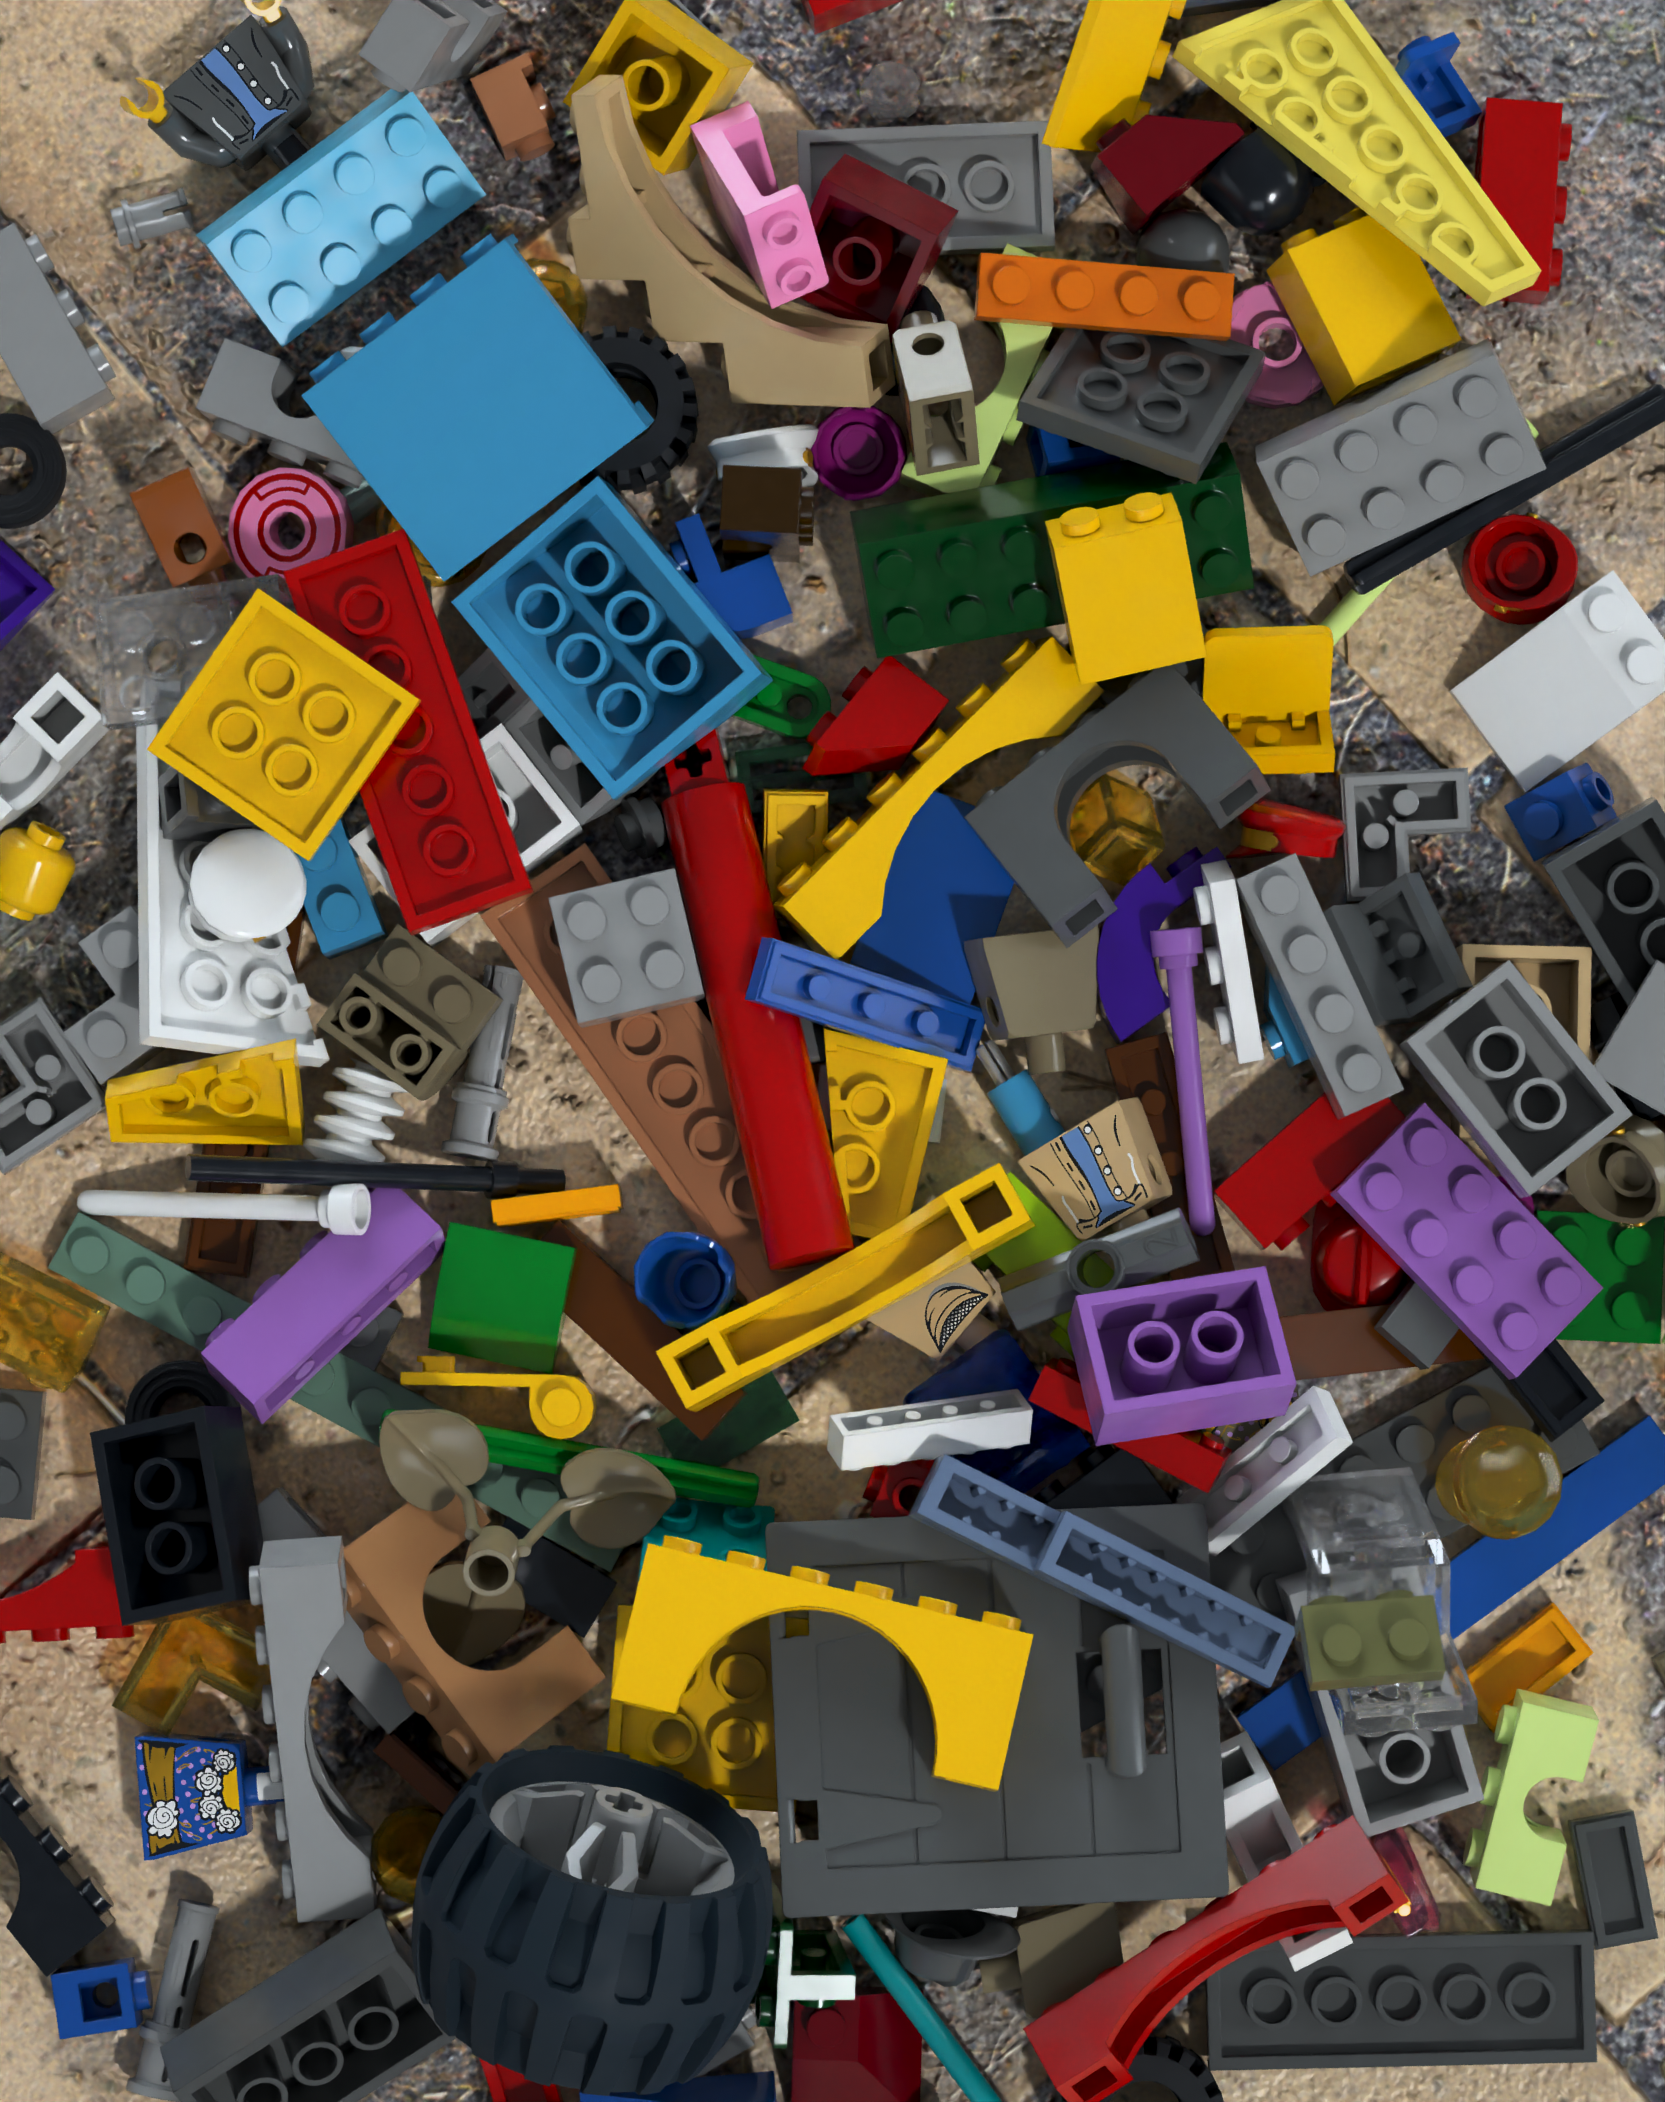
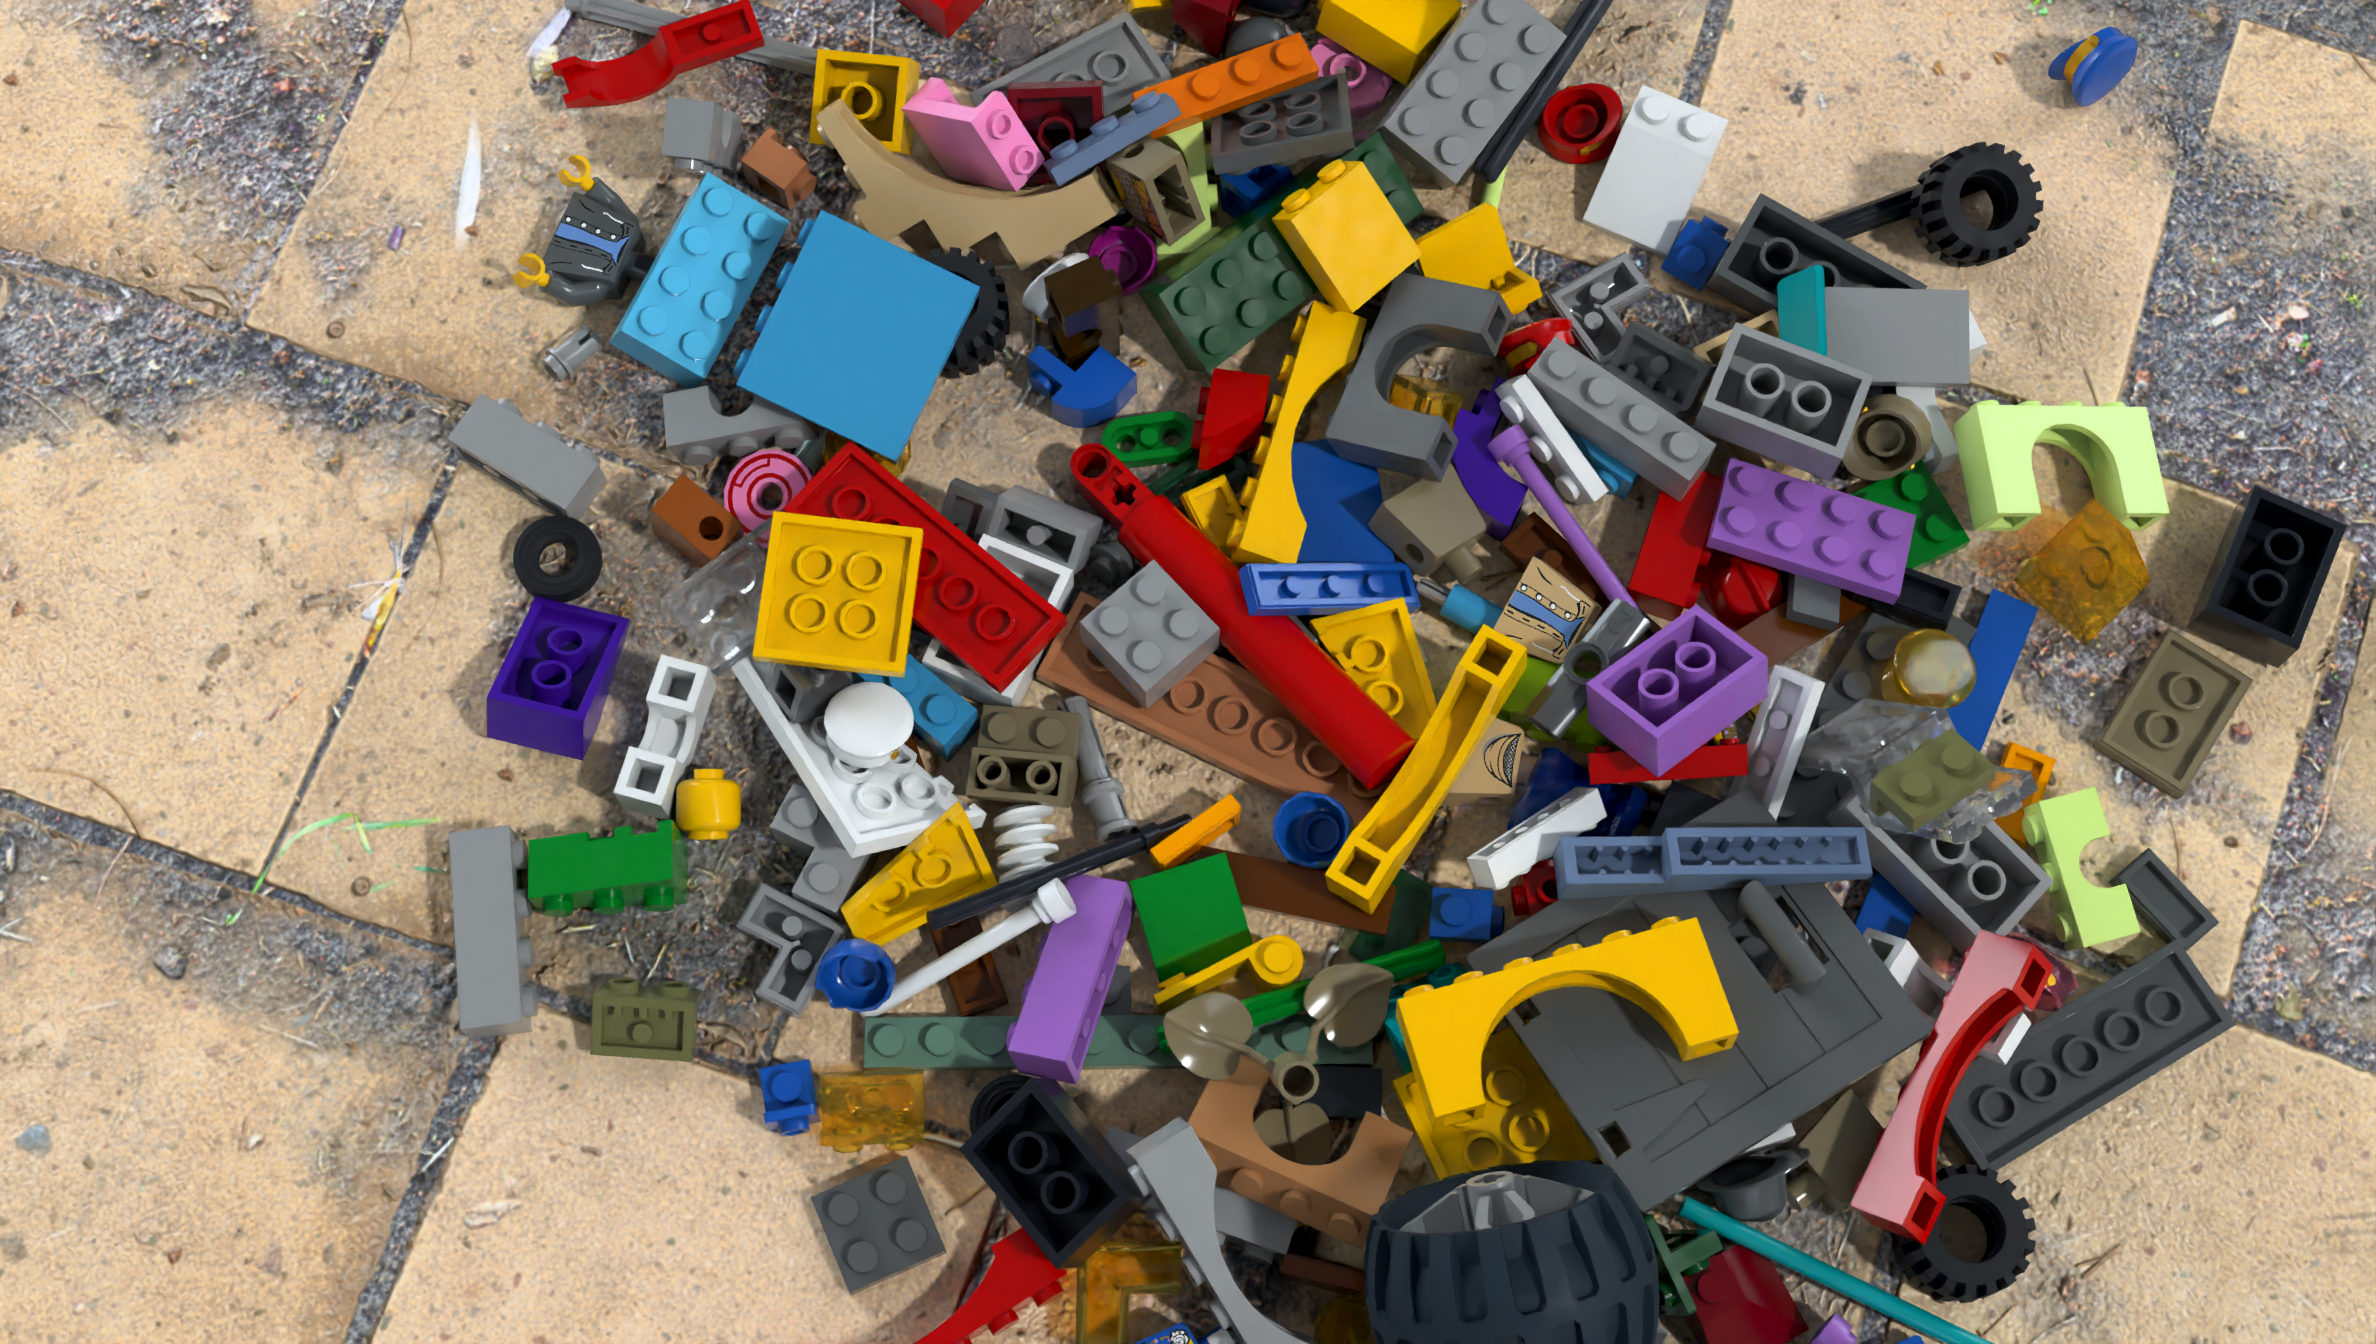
camera: 30 degrees left, 15 degrees down
dark azure slope [451,476,773,800] -> none
none -> blue hair [815,938,896,1013]
none -> sand blue plate [1042,91,1182,186]
none -> blue bracket [1429,887,1505,946]
none -> teal slope [1777,265,1827,357]

